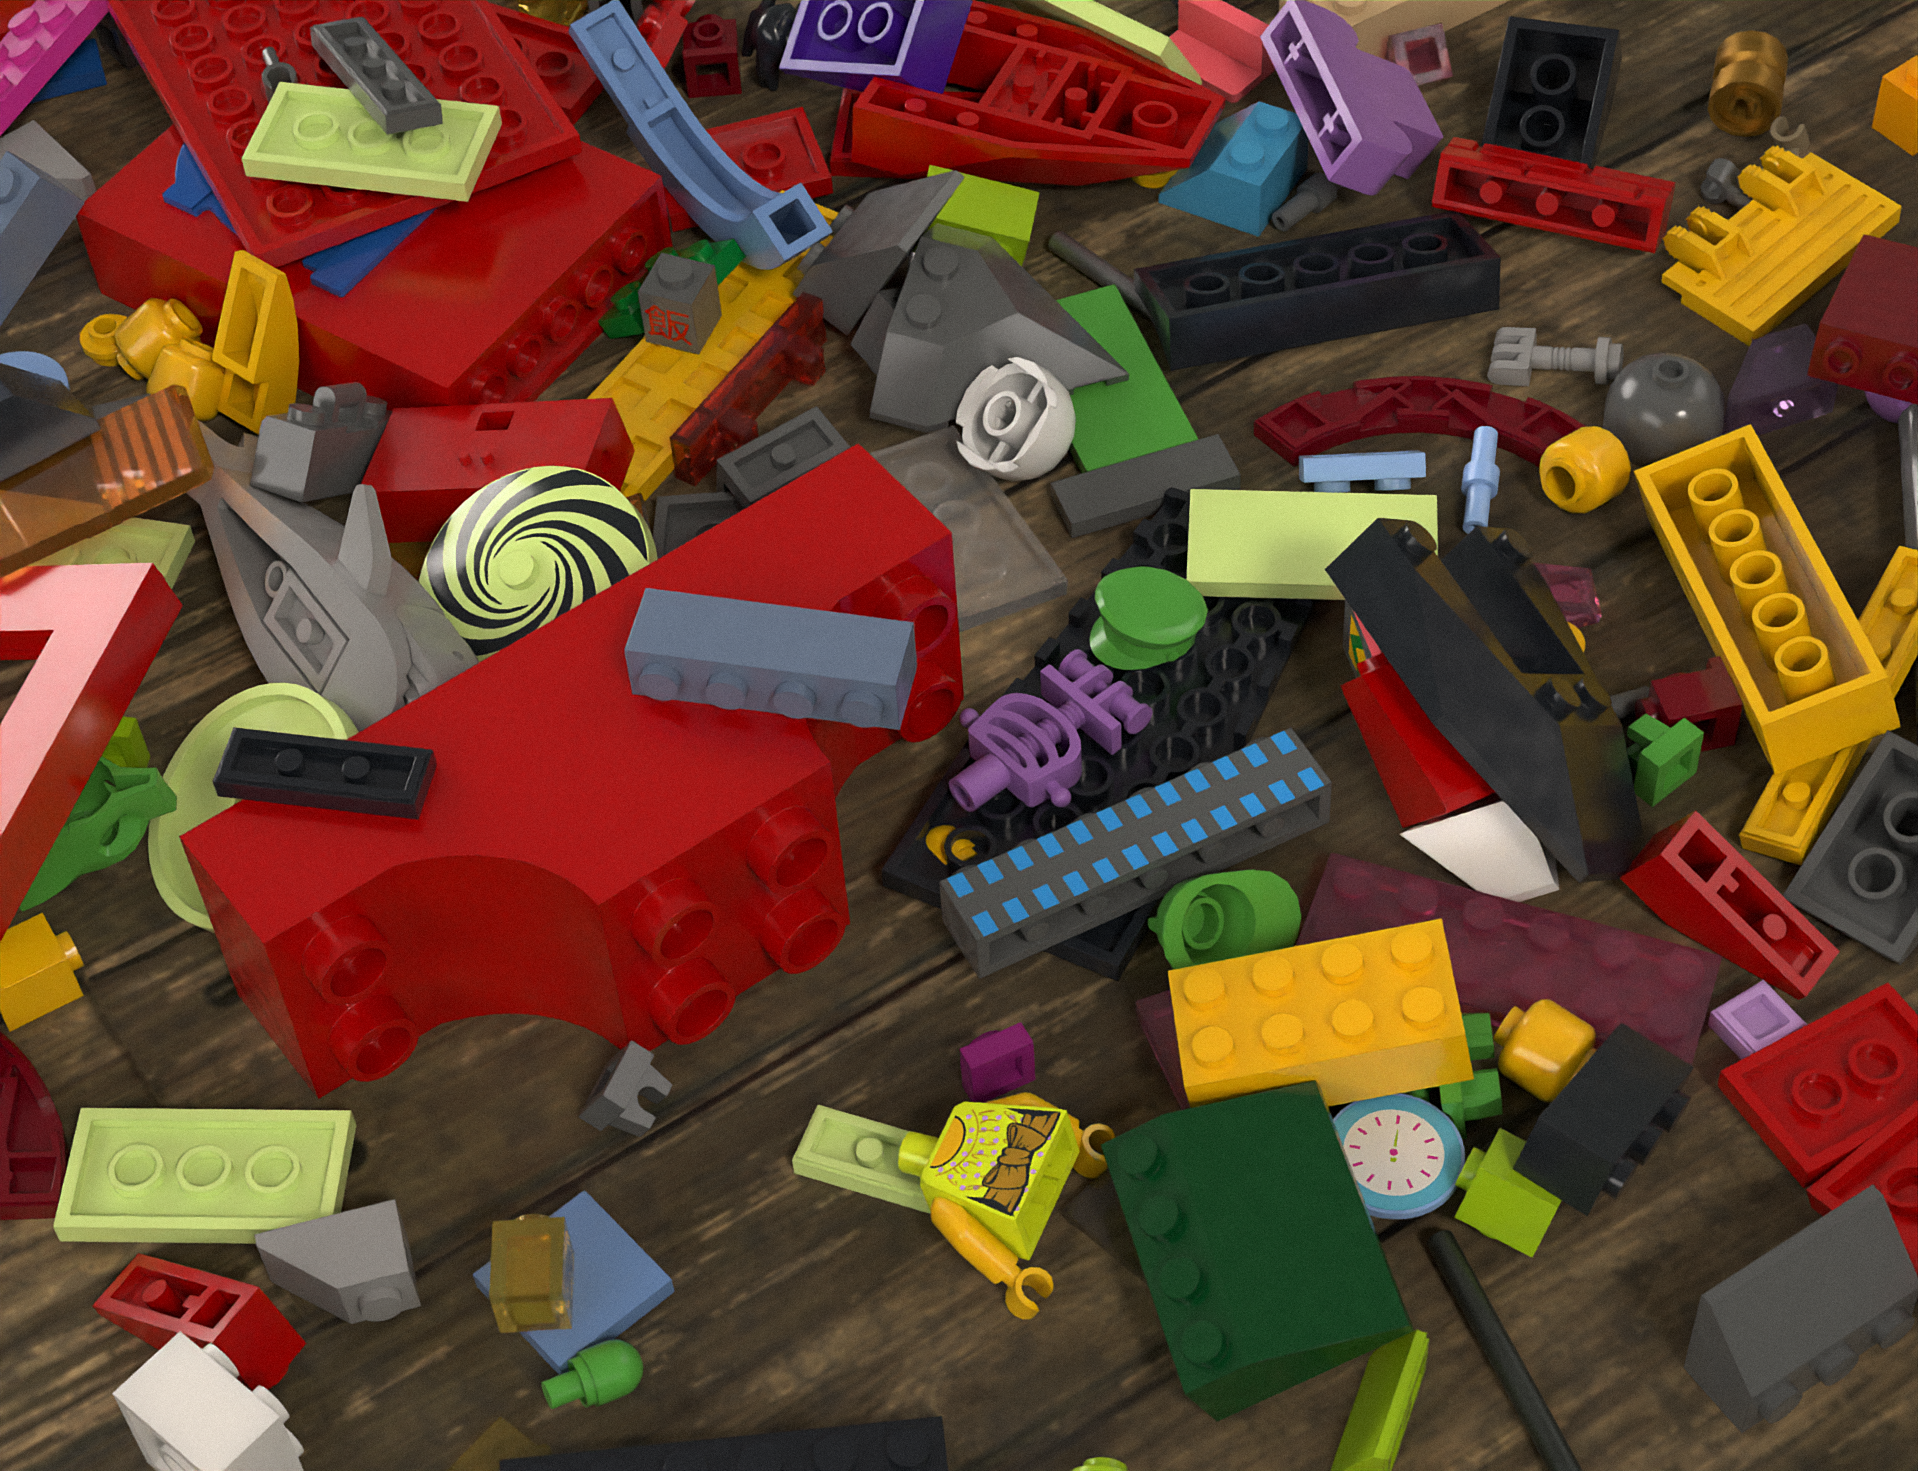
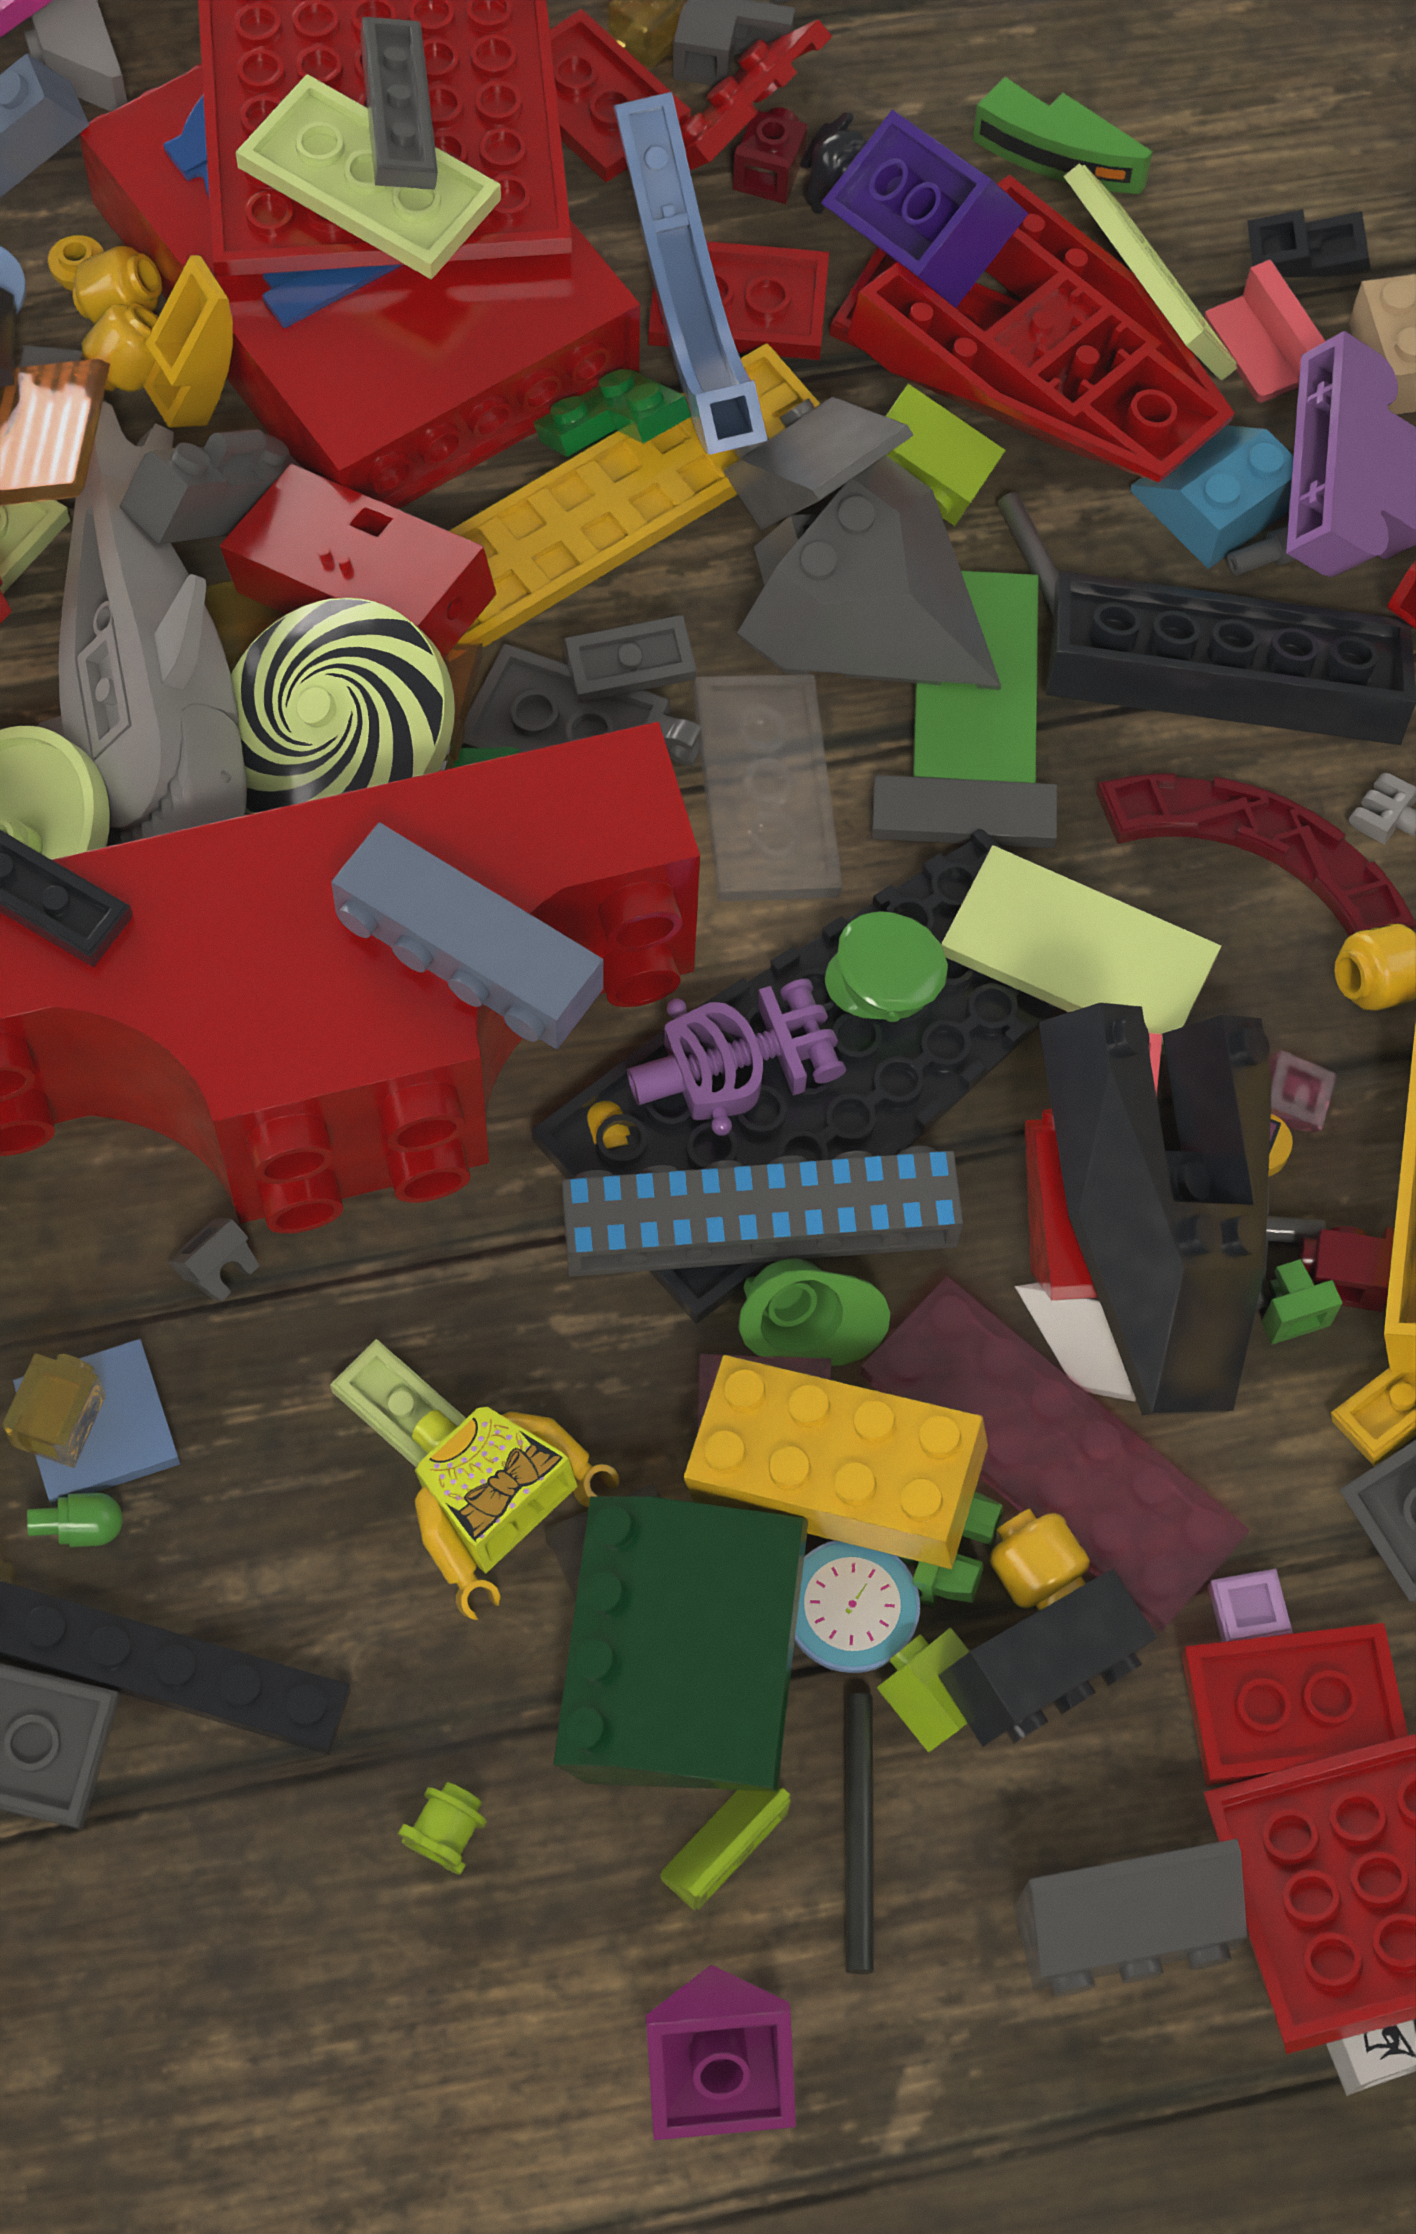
camera: 15 degrees right, 15 degrees up
dark grey hand [262,47,298,102] -> none
dark grey brick [638,253,722,354] -> none
clear red hinge [670,292,827,487] -> none
white cylinder [956,357,1076,482] -> none
magenta plate [959,1022,1036,1103] -> none
light blue plate [1299,450,1426,493] -> none
light blue bar [1461,426,1500,534] -> none
red slope [1620,810,1840,1000] -> none

